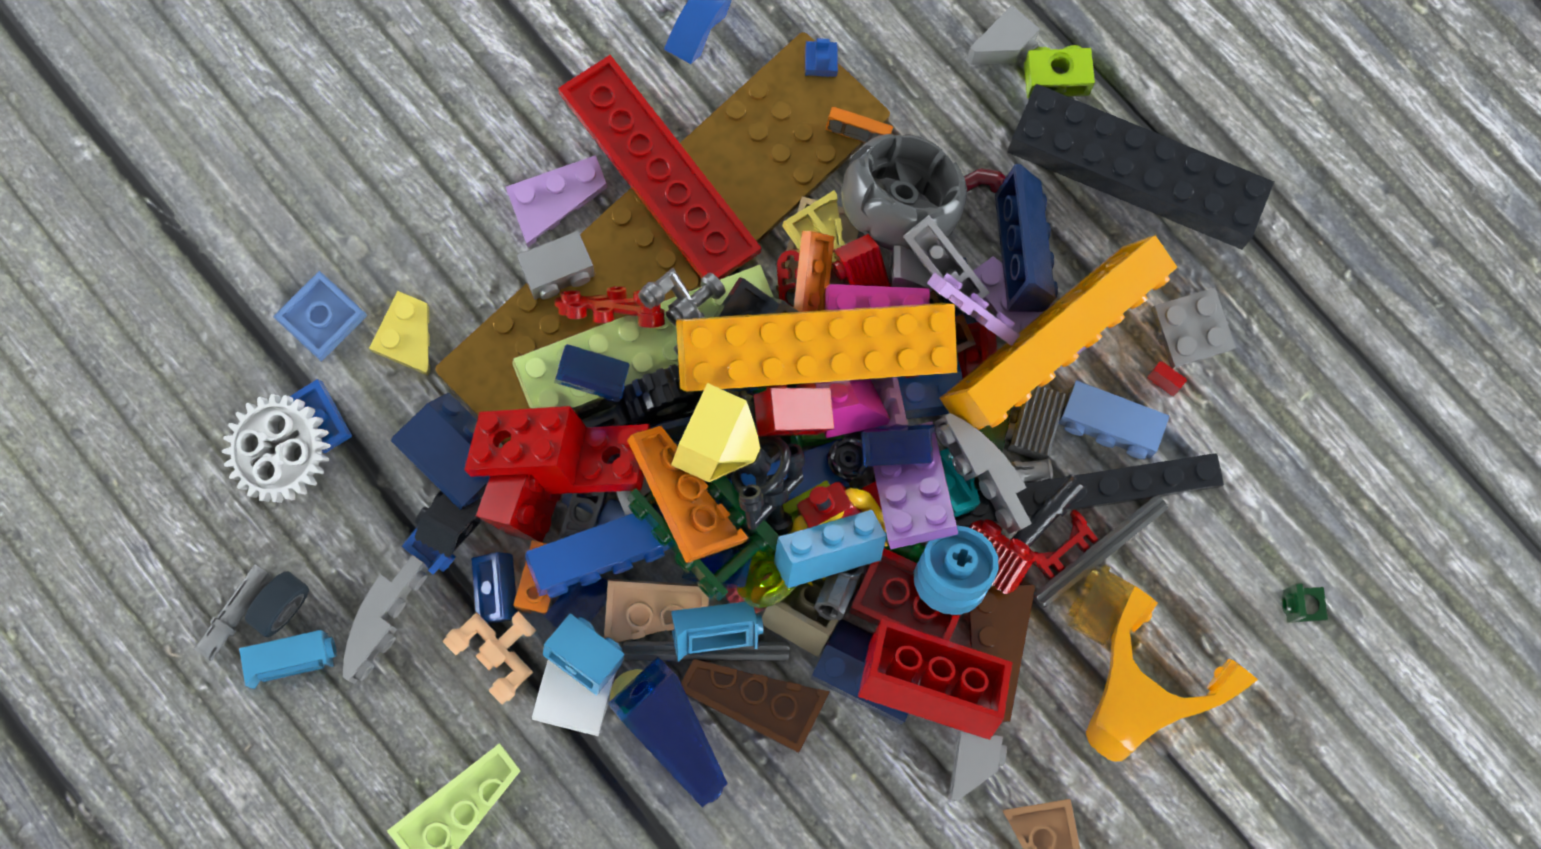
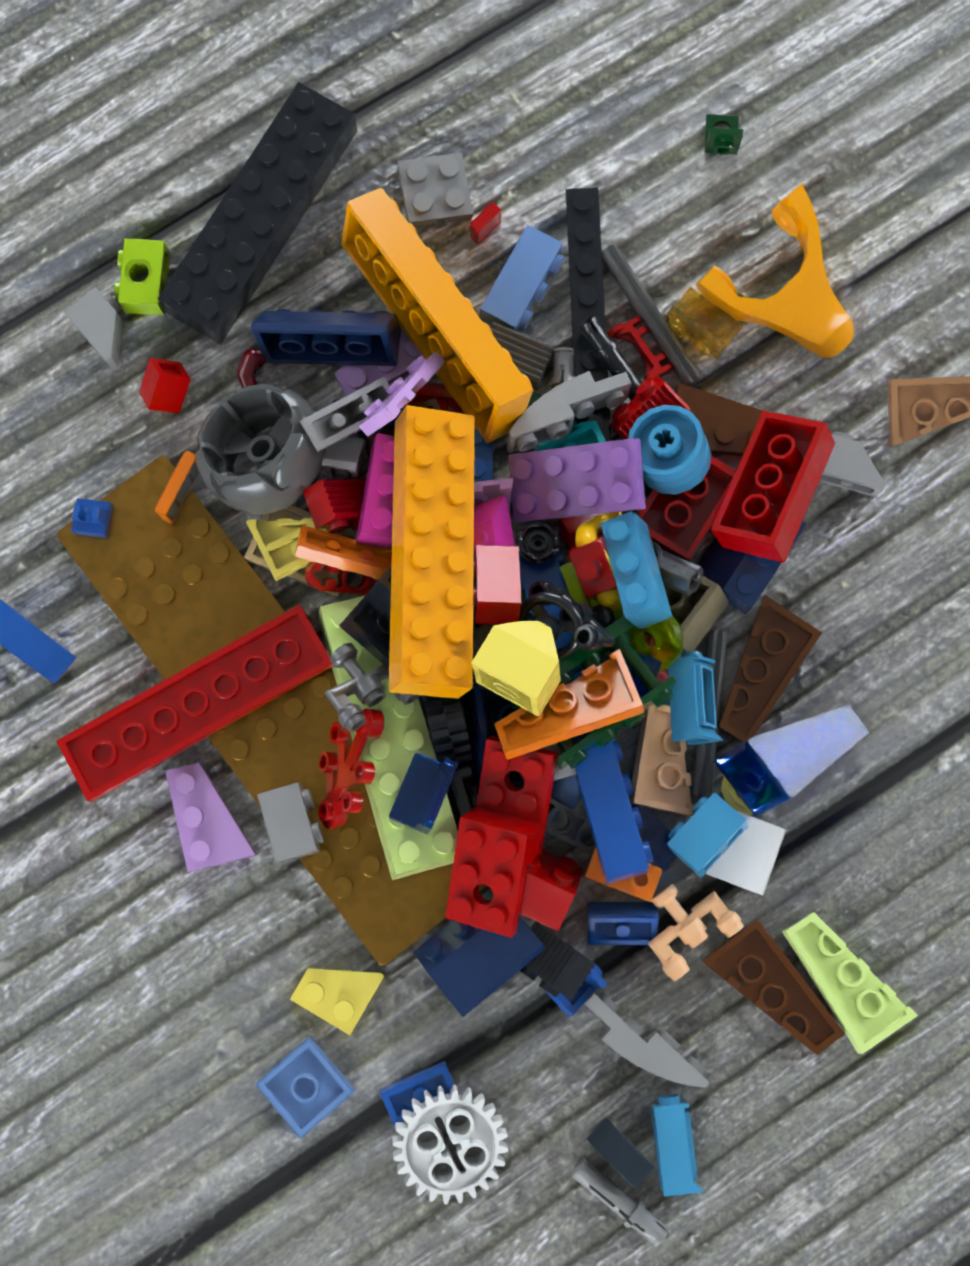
camera: 80 degrees left, 5 degrees up
clear blue panel [862,424,935,466] -> none
none -> red panel [139,358,191,413]
none -> reddish brown wing [701,918,845,1055]

